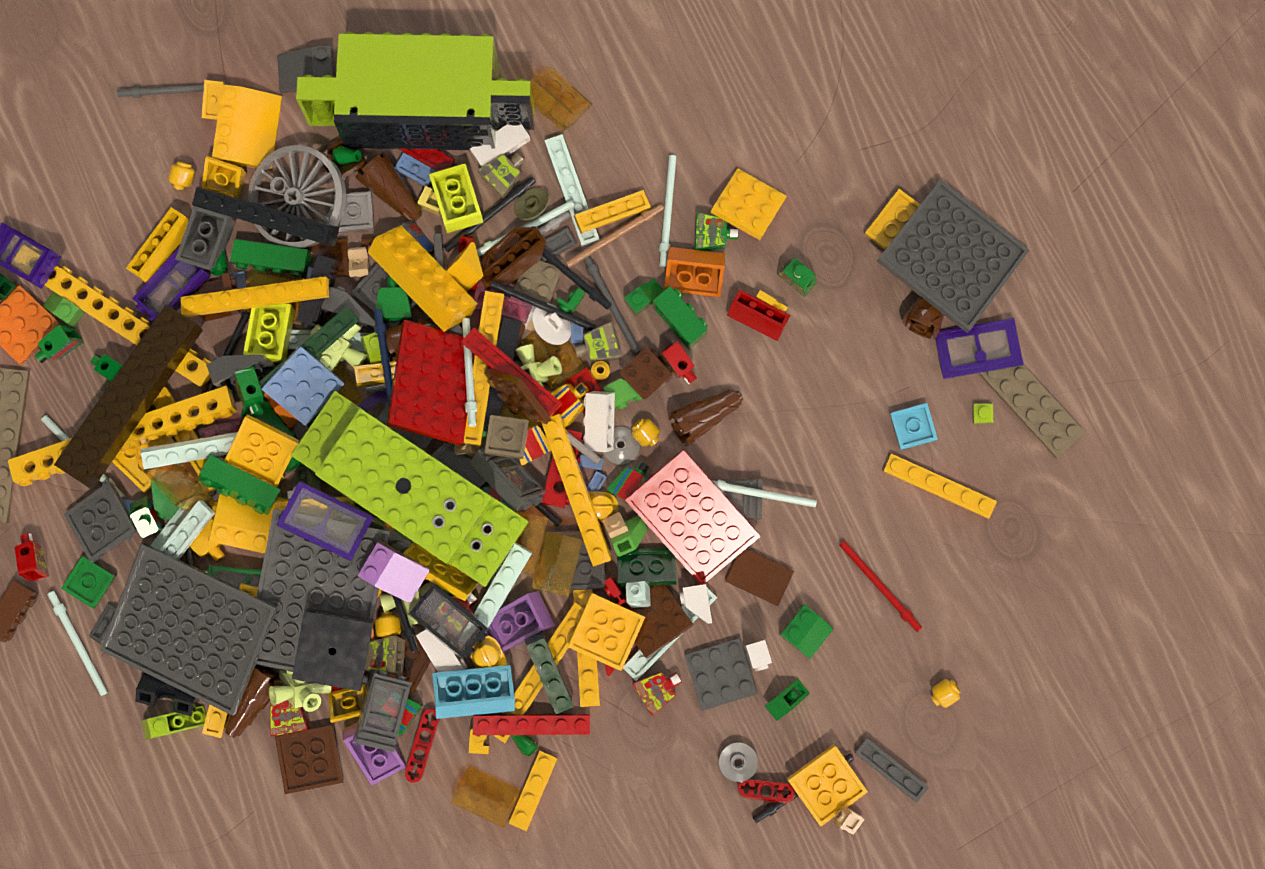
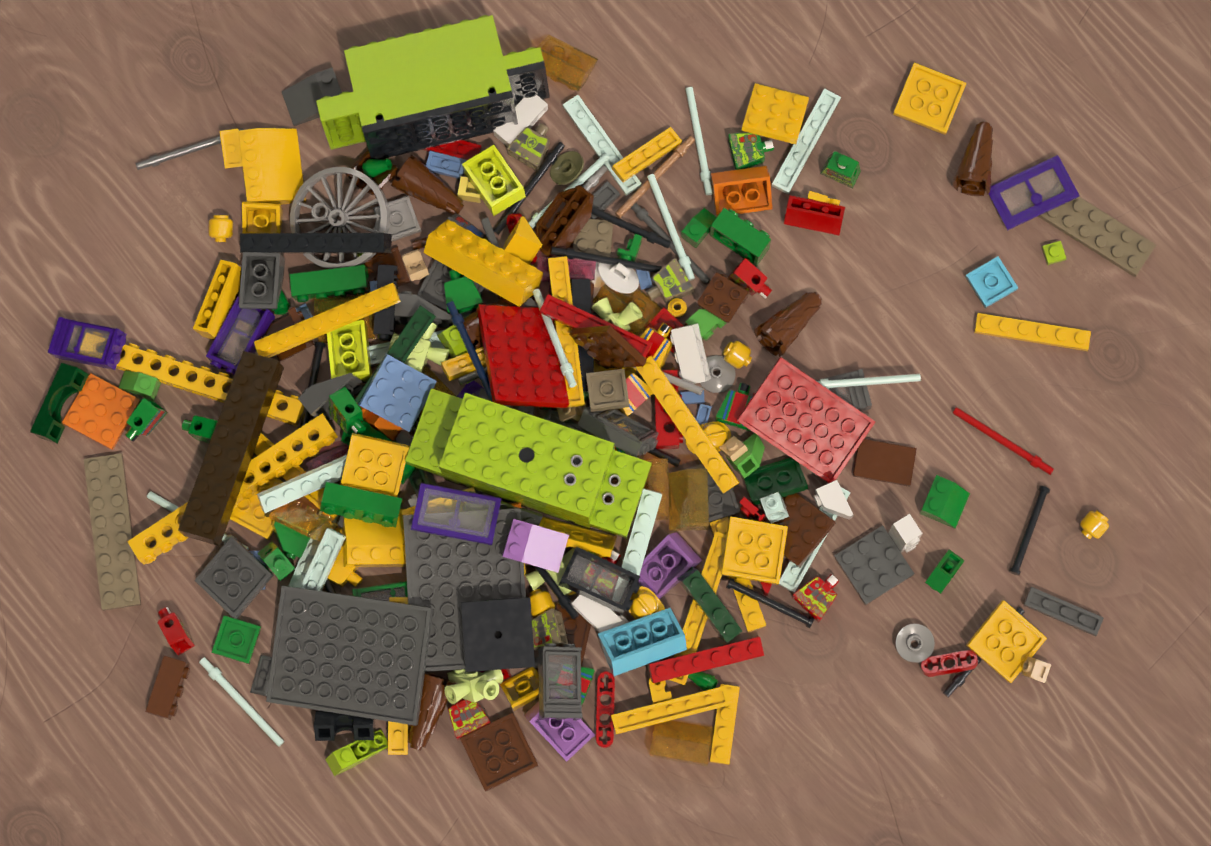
camera: 15 degrees left, 5 degrees down
dark grey plate [877,180,1029,333] -> none
none -> yellow plate [611,686,730,734]
none -> light aqua bar [647,174,695,281]
none -> black bar [726,577,814,628]
none -> light aqua plate [772,89,841,194]
none -> black bar [1009,486,1050,576]

